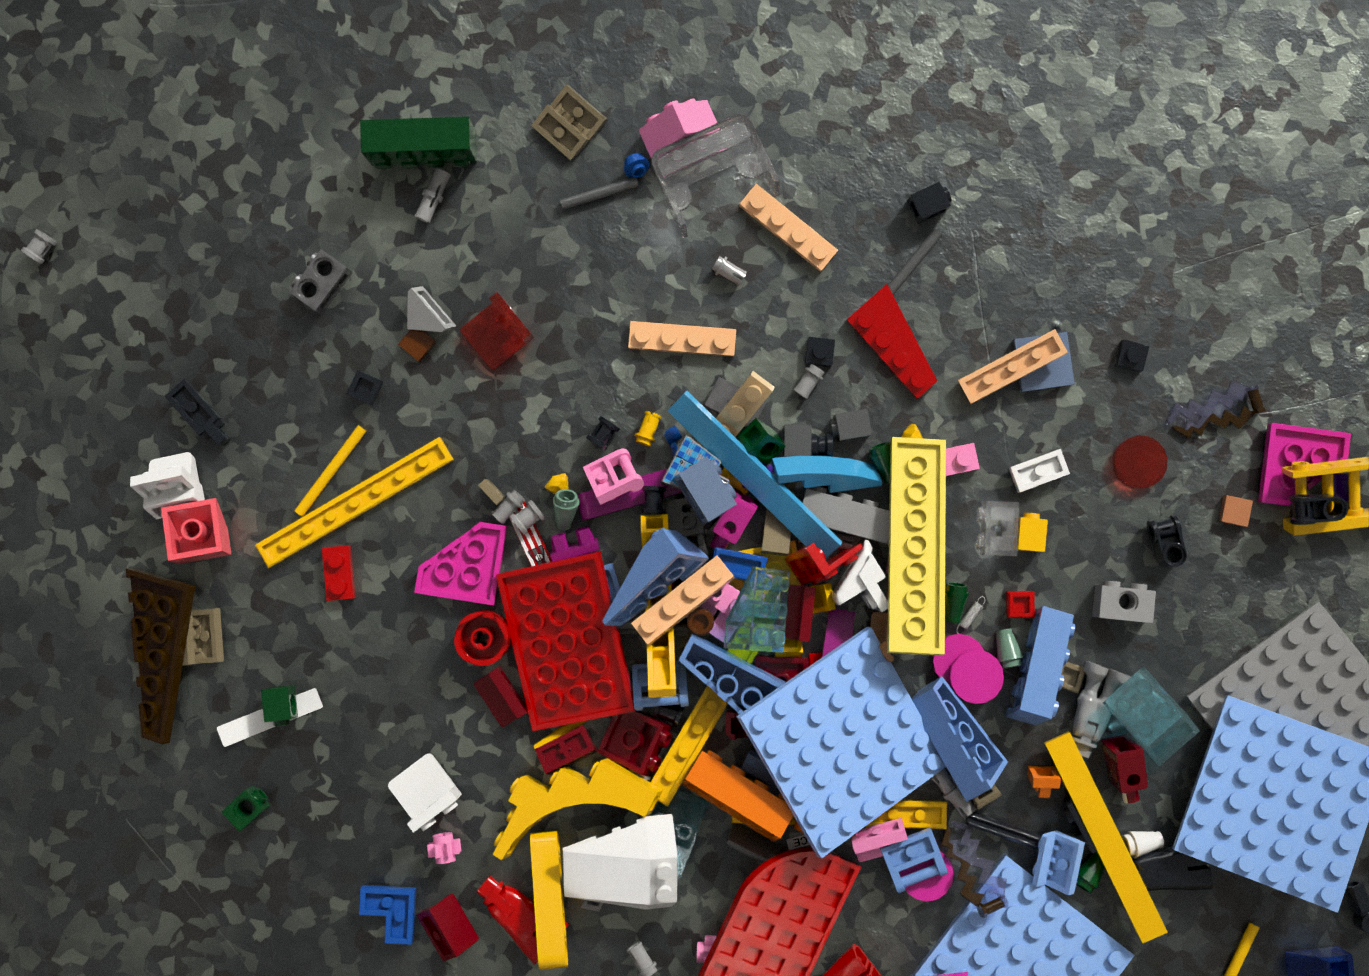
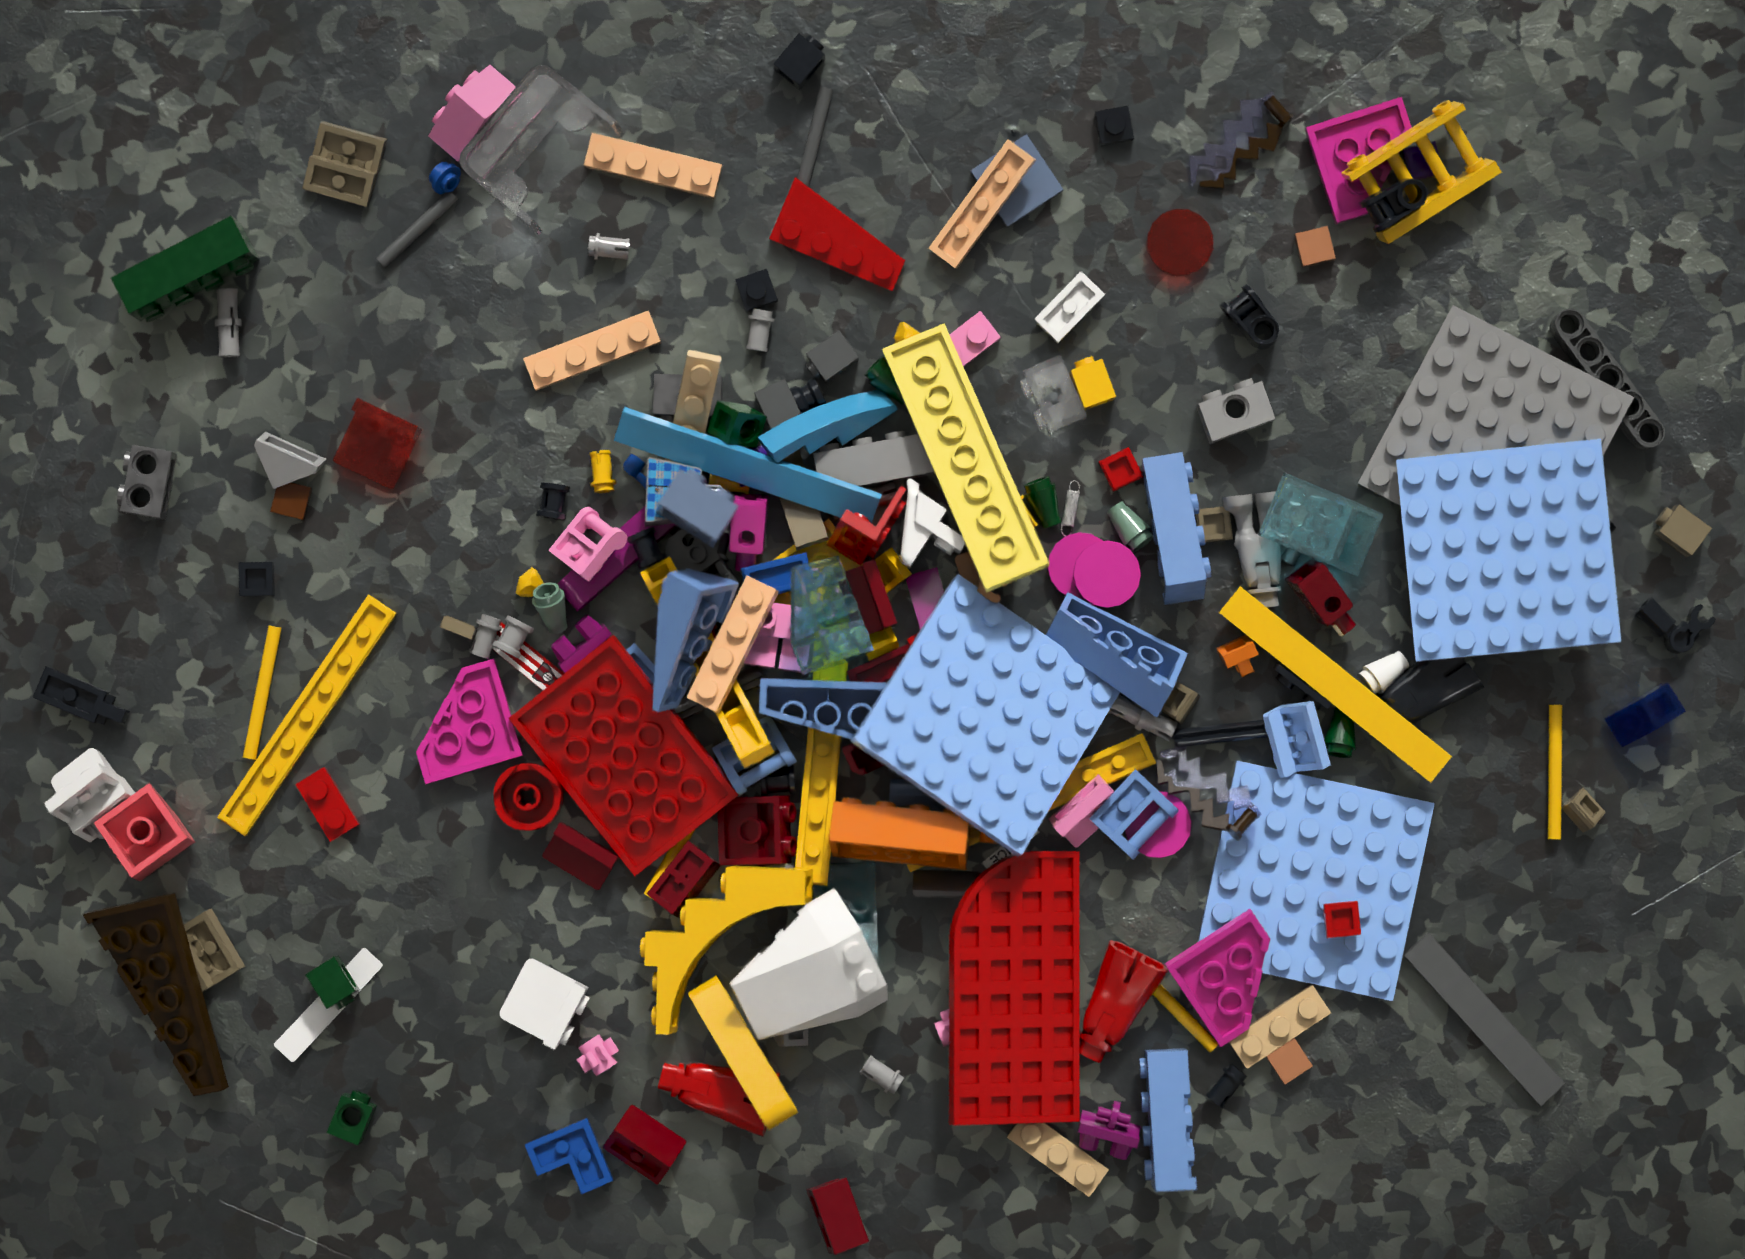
camera: 25 degrees left, 0 degrees up
reddish brown tile [687,608,714,636] -> none

